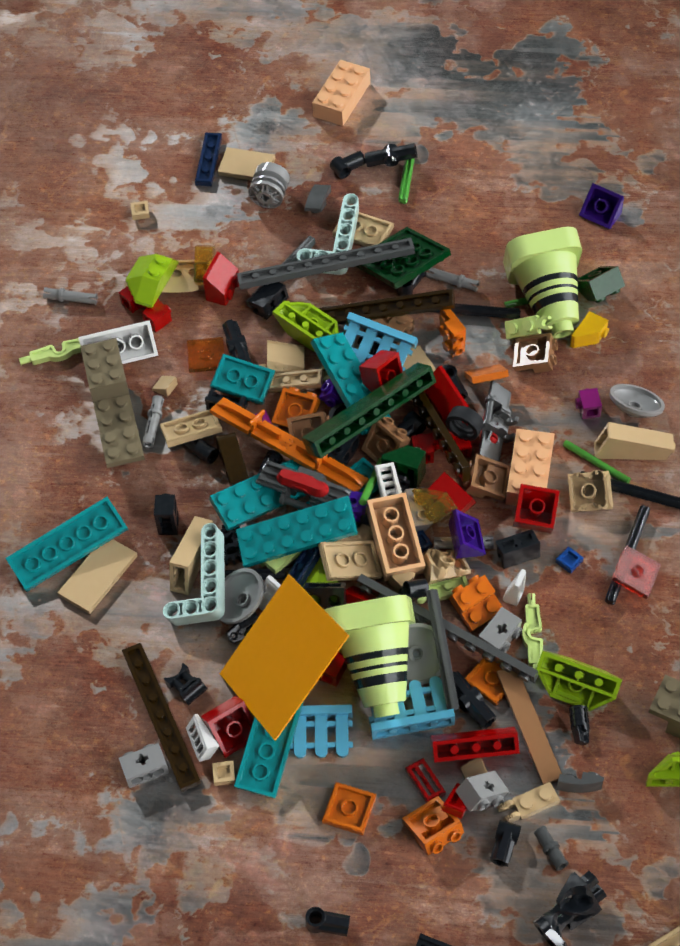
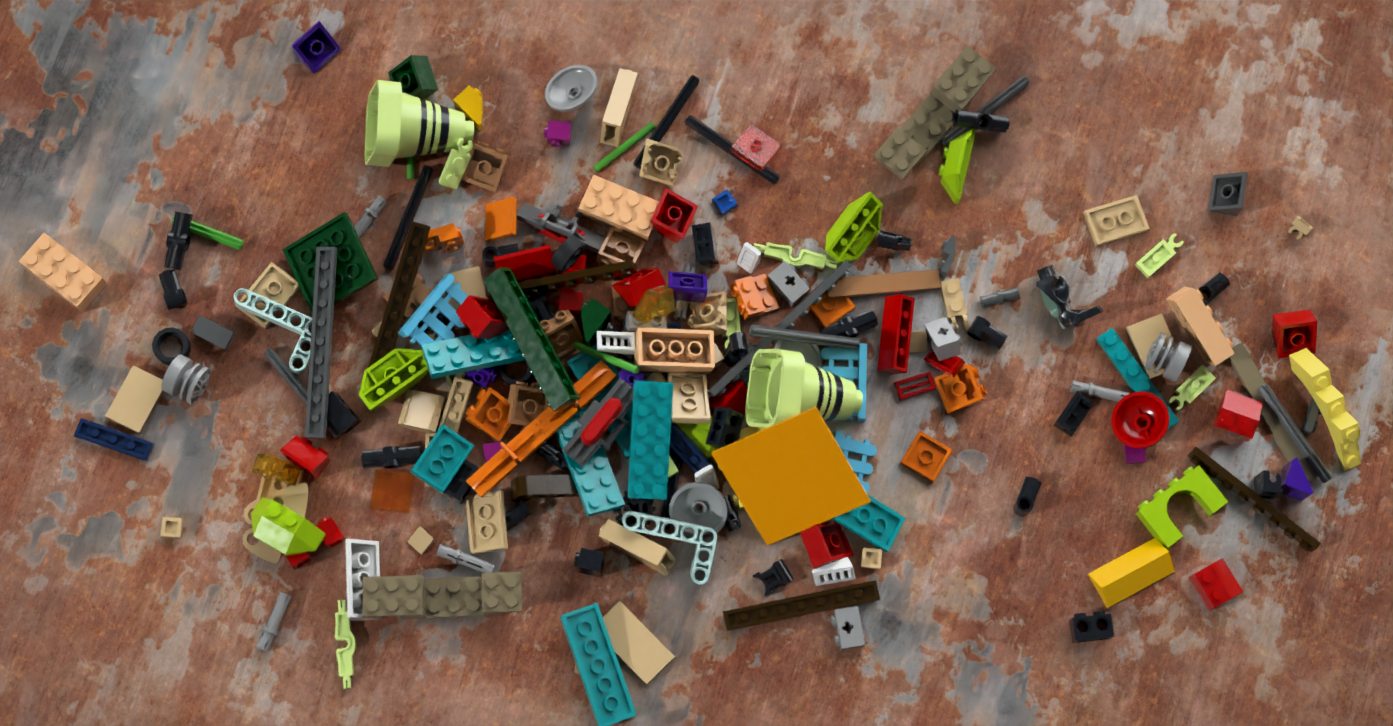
camera: 85 degrees left, 20 degrees up
none -> black tyre [152,327,191,365]

